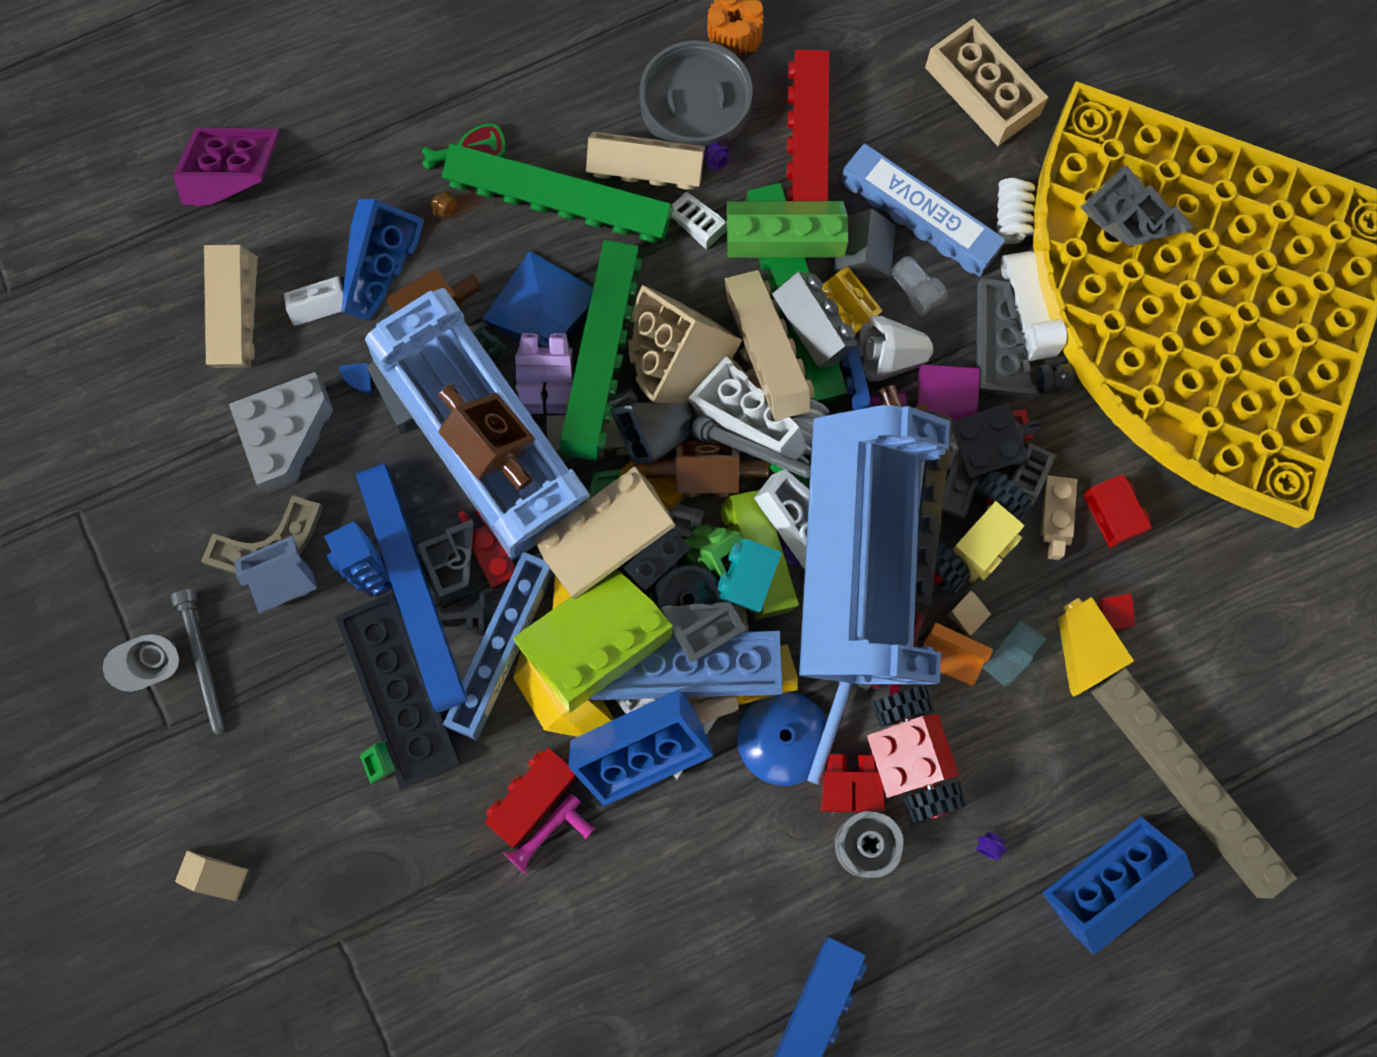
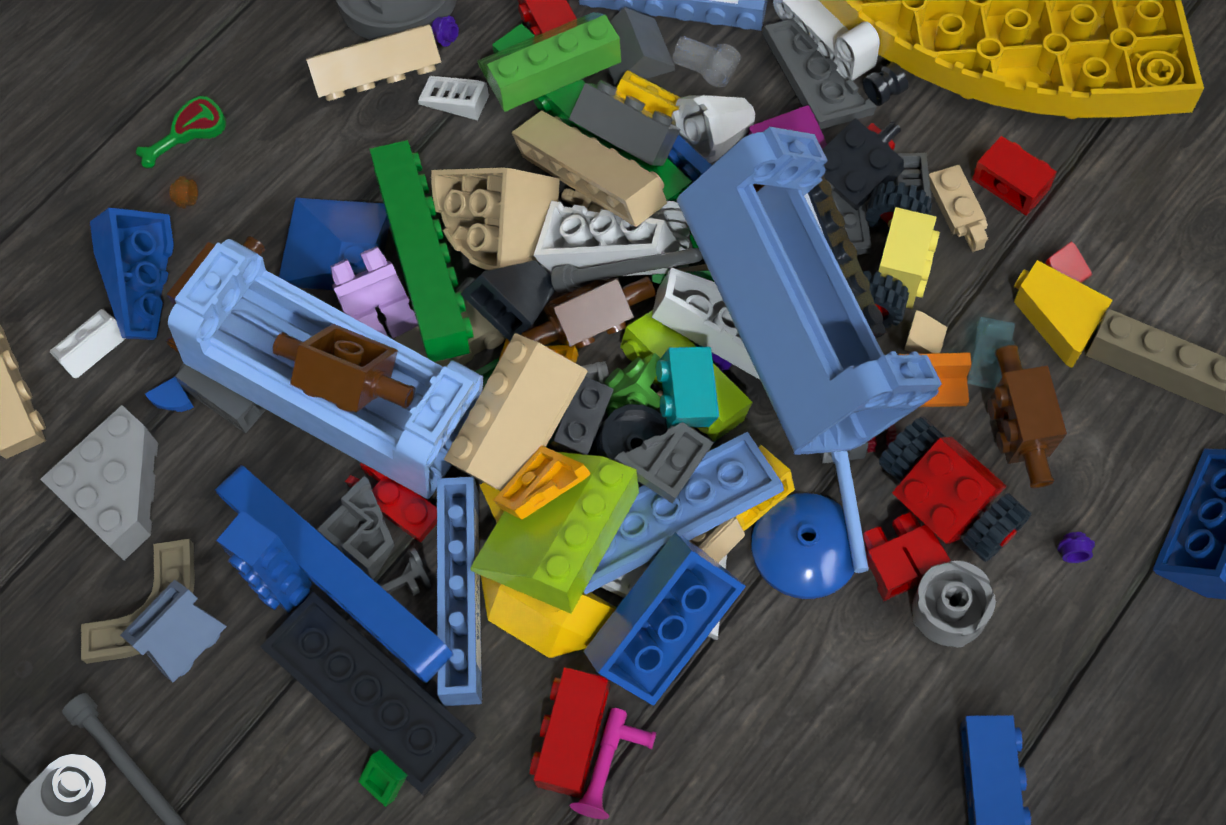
camera: 20 degrees left, 10 degrees down
green brick [442,143,674,244] -> none
none -> light orange wing [494,445,591,520]
none -> reddish brown brick [988,345,1067,488]

